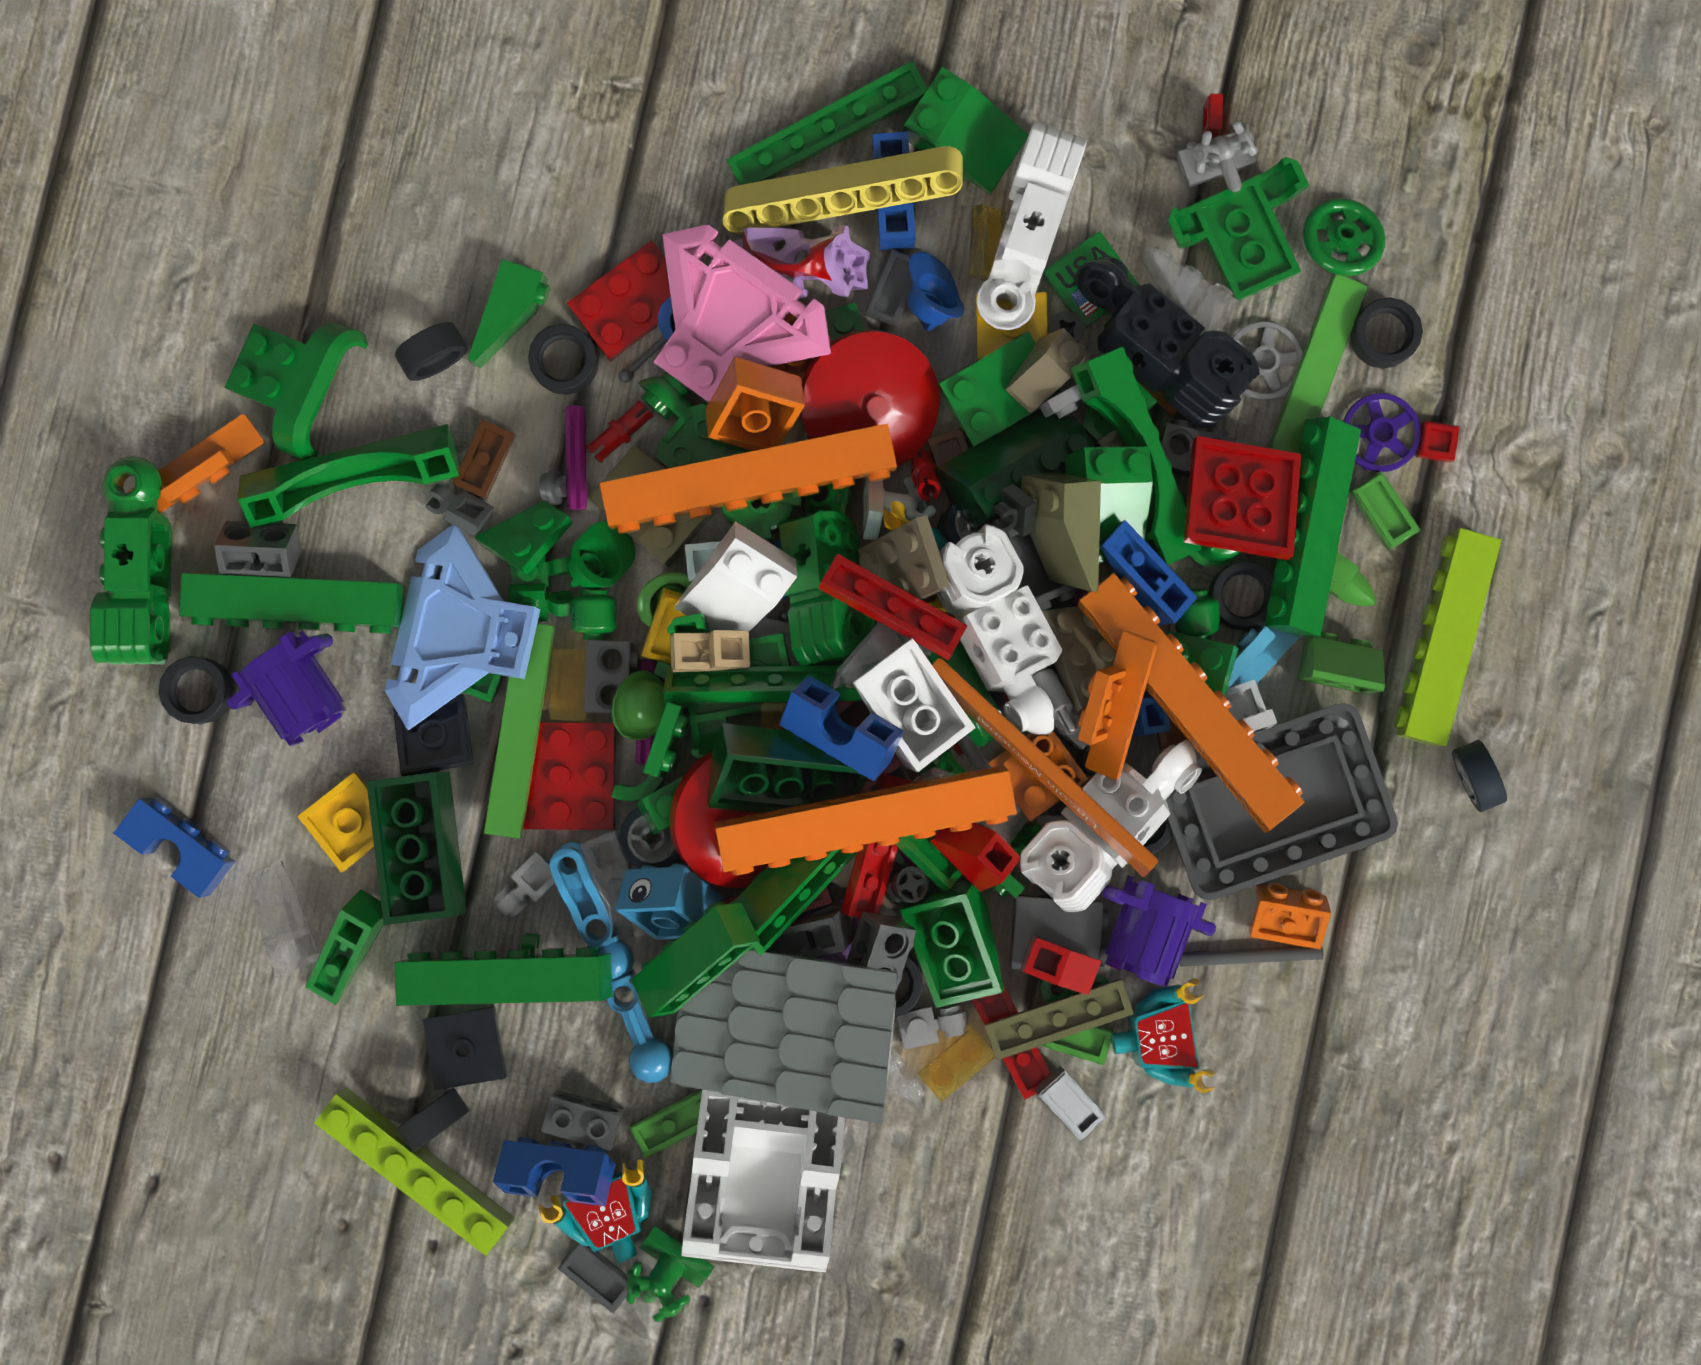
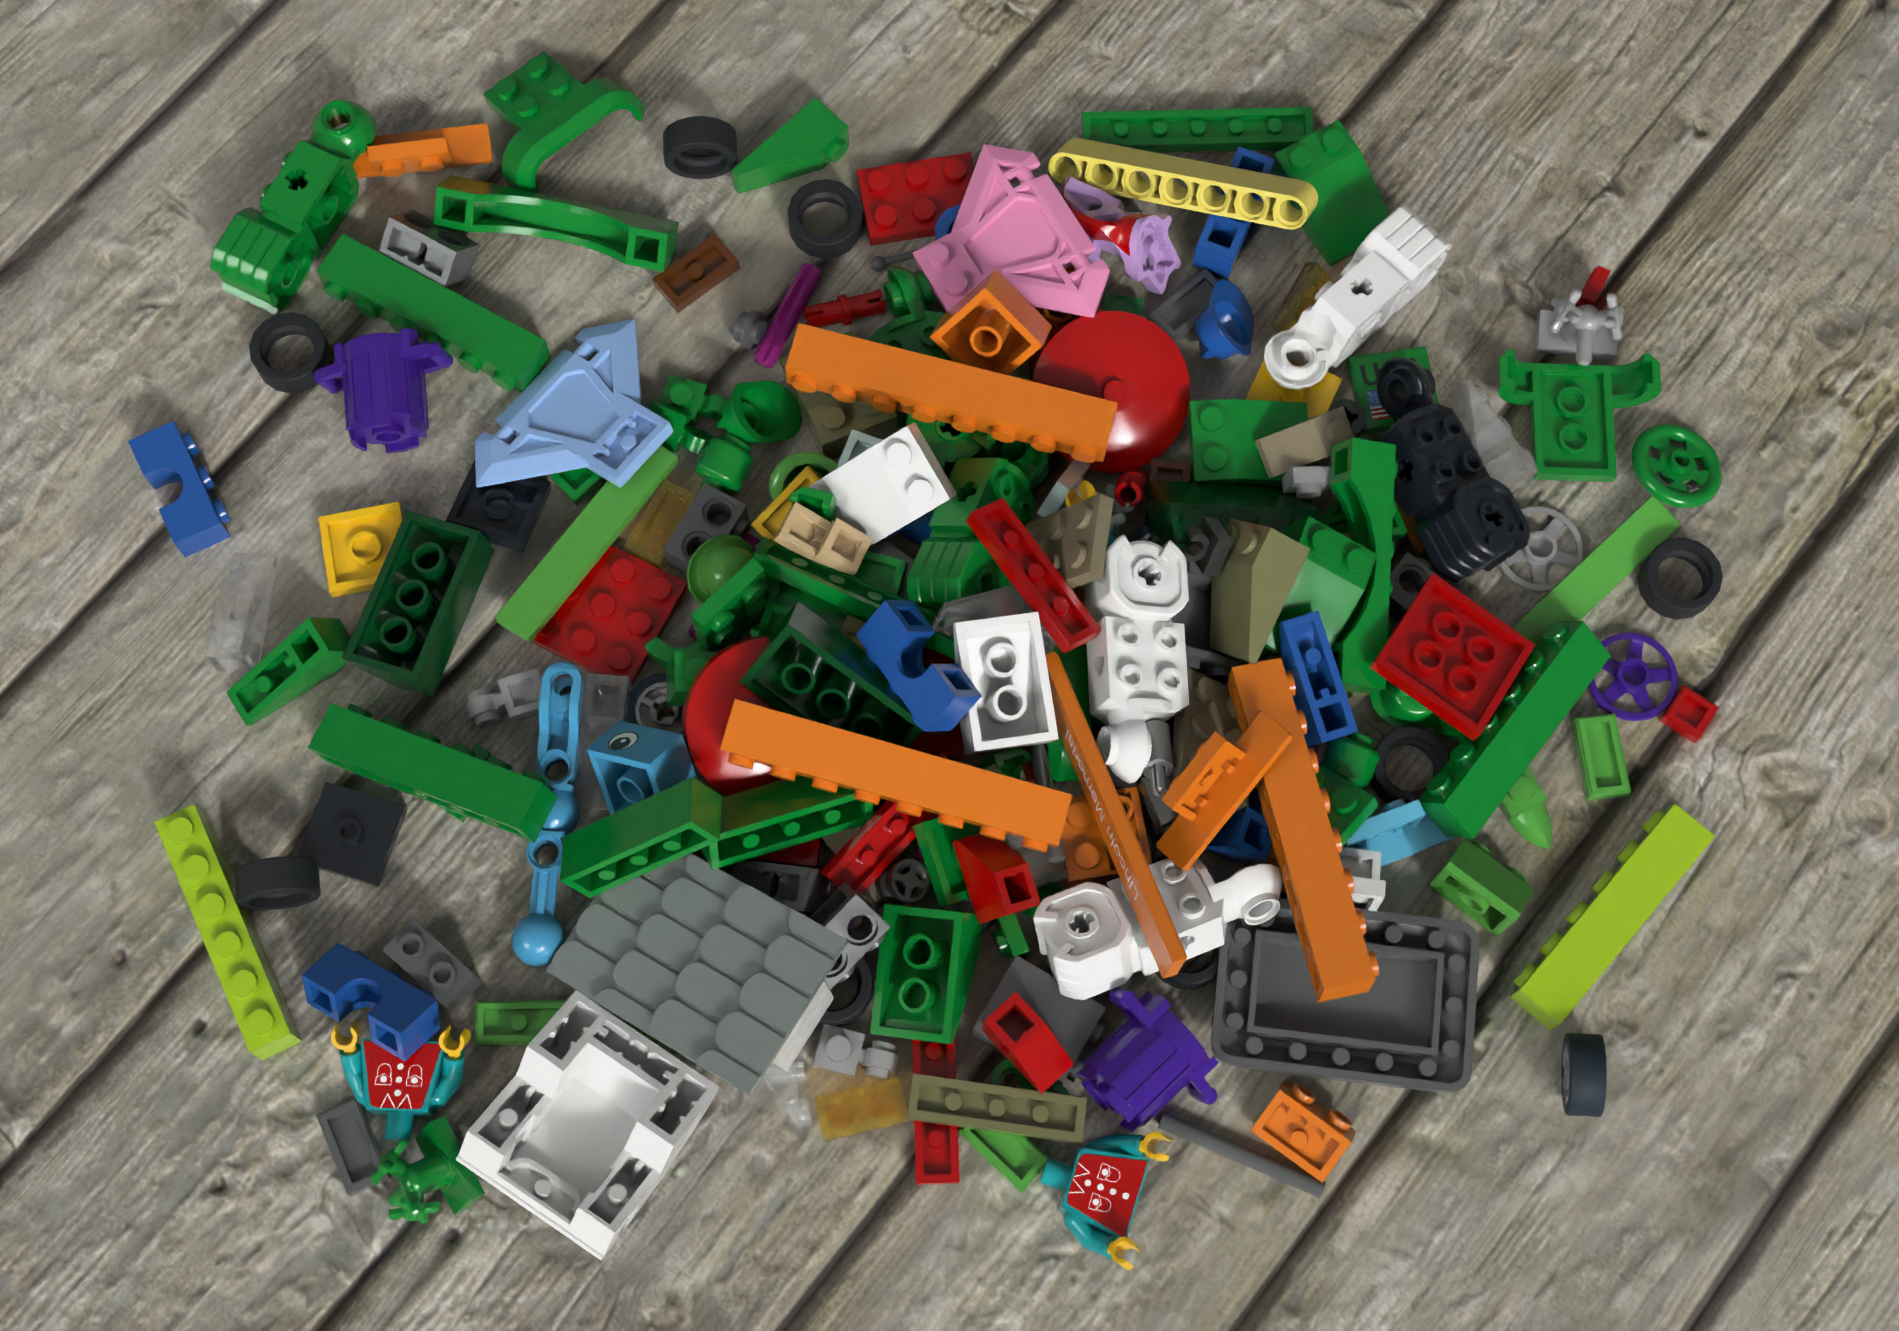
camera: 25 degrees right, 15 degrees down
dark grey plate [426,484,494,536] -> none
green wing [475,501,573,575] -> none
tile [1034,1066,1107,1141] -> none

